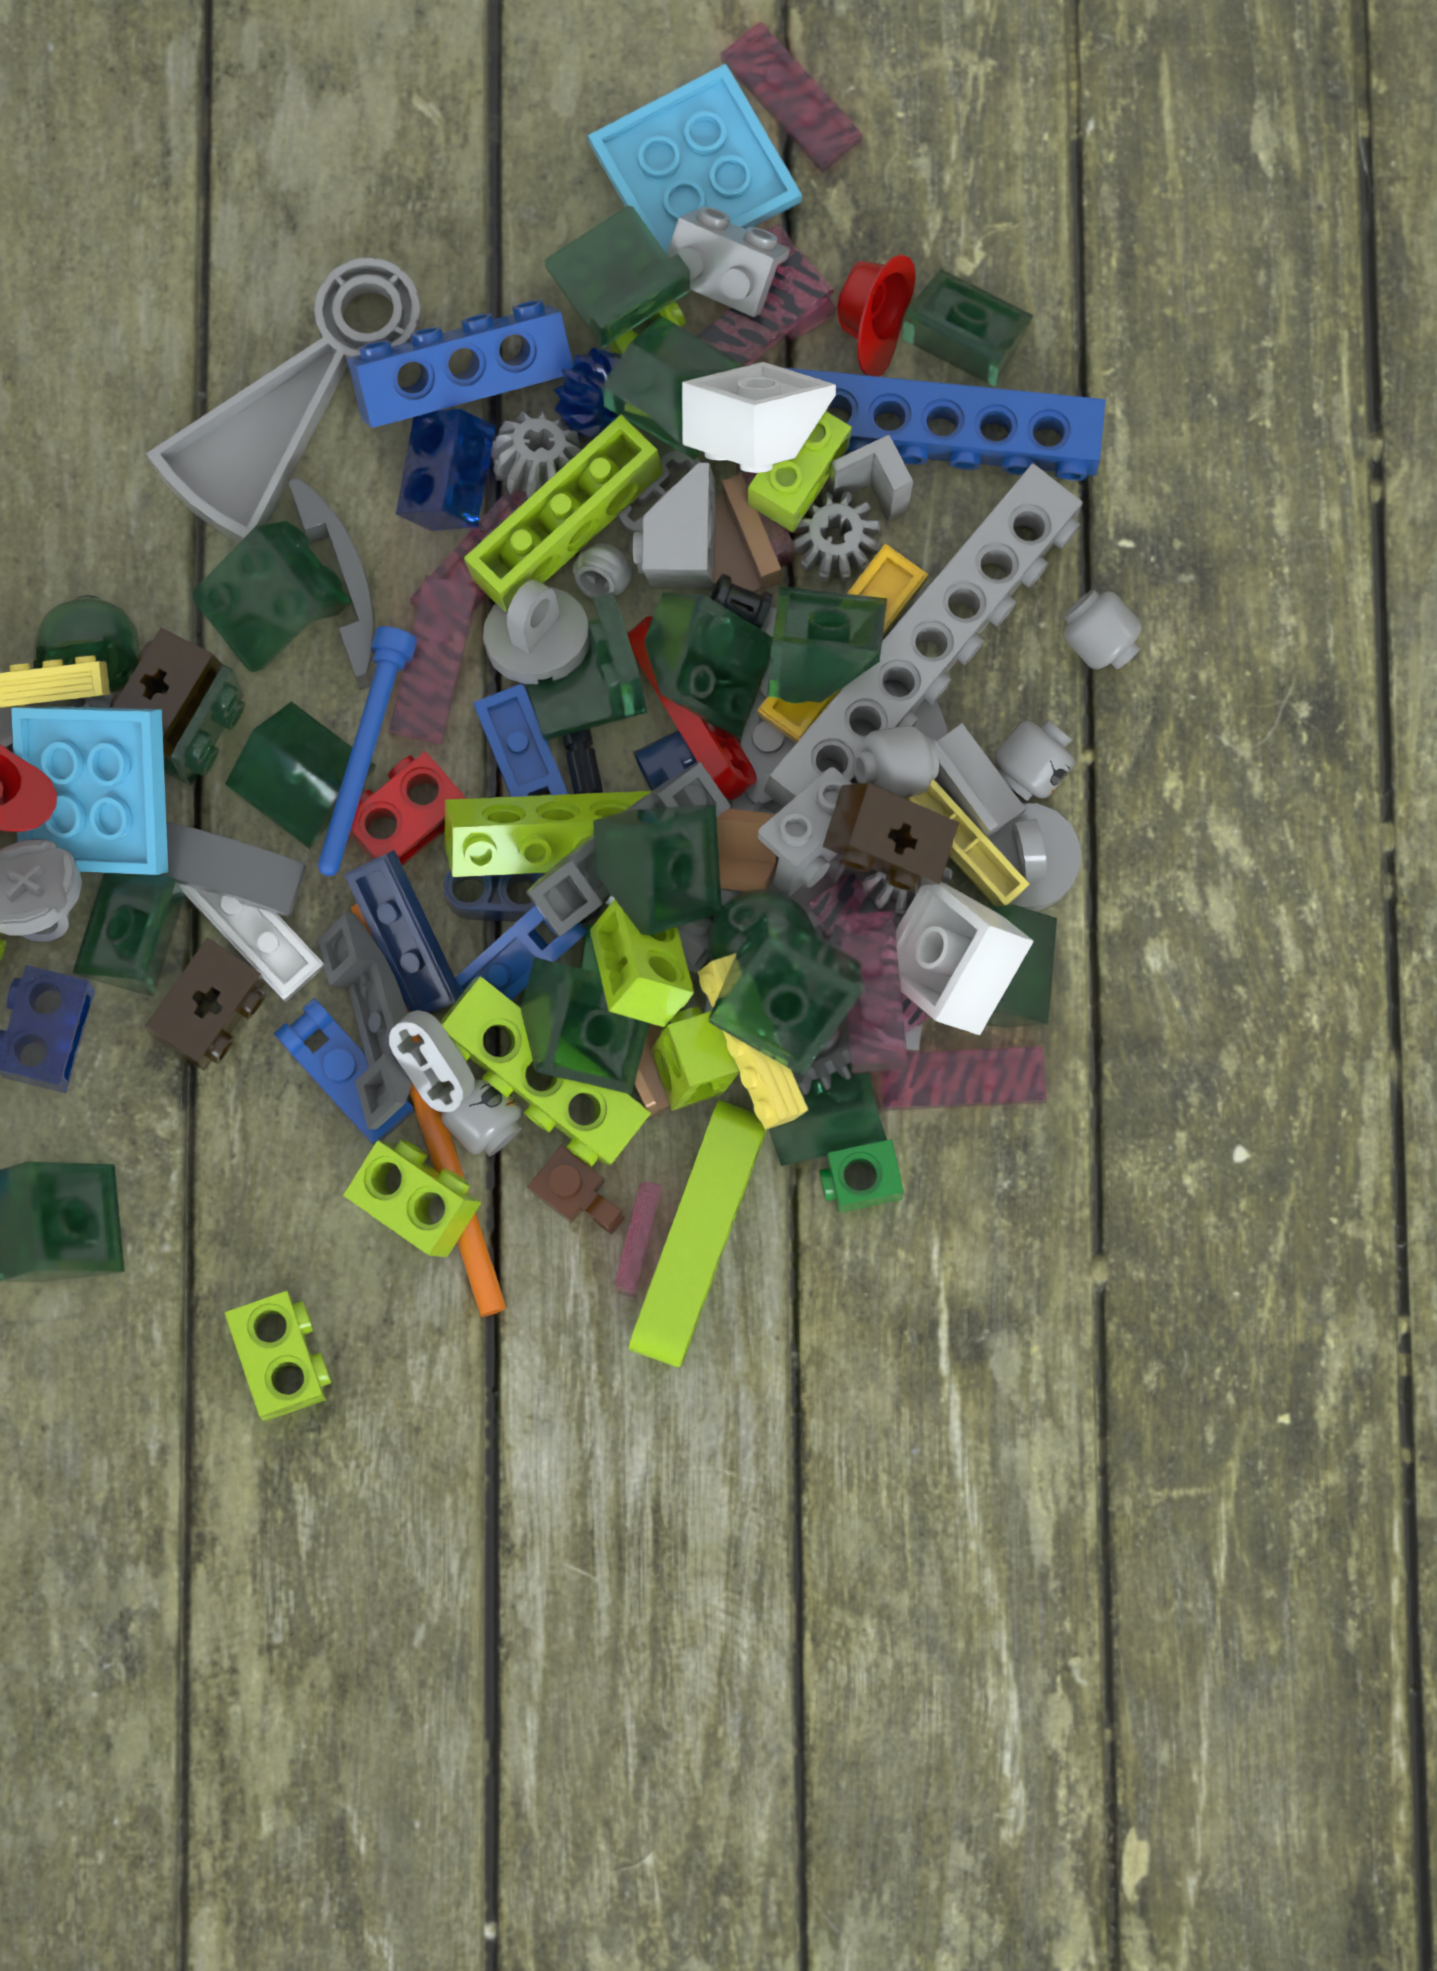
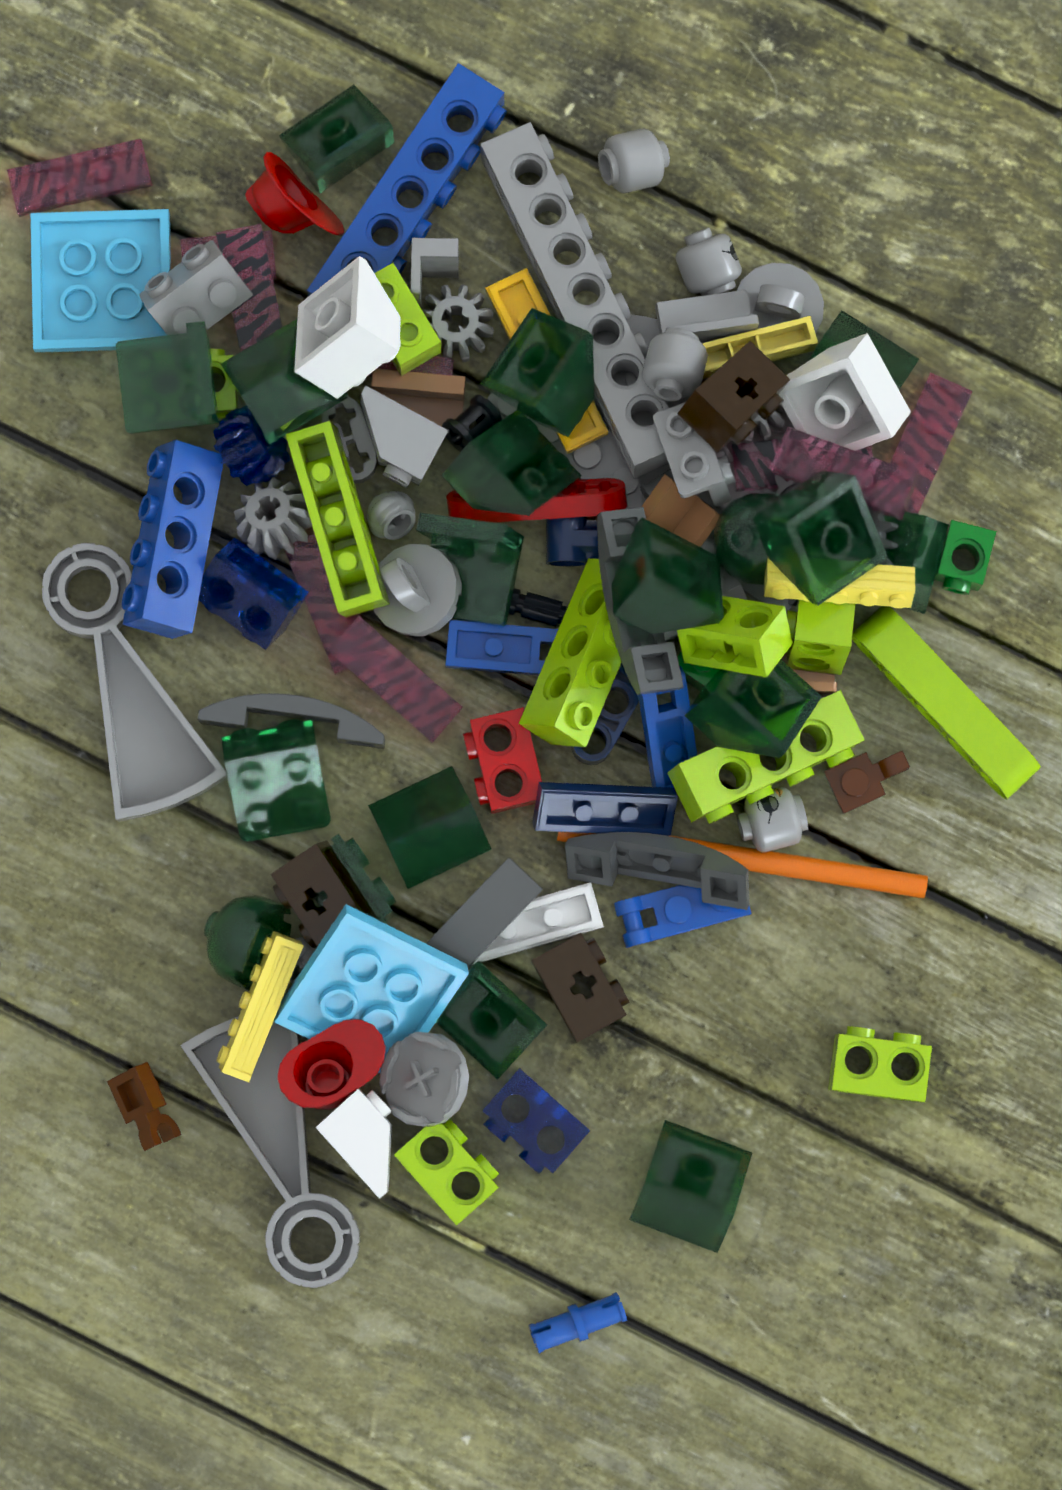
camera: 70 degrees left, 5 degrees up
blue piece [318,626,418,876] -> none
lime brick [343,1138,482,1257] -> none
light grey beam [389,1010,475,1113] -> none
clear pink tile [614,1181,663,1298] -> none

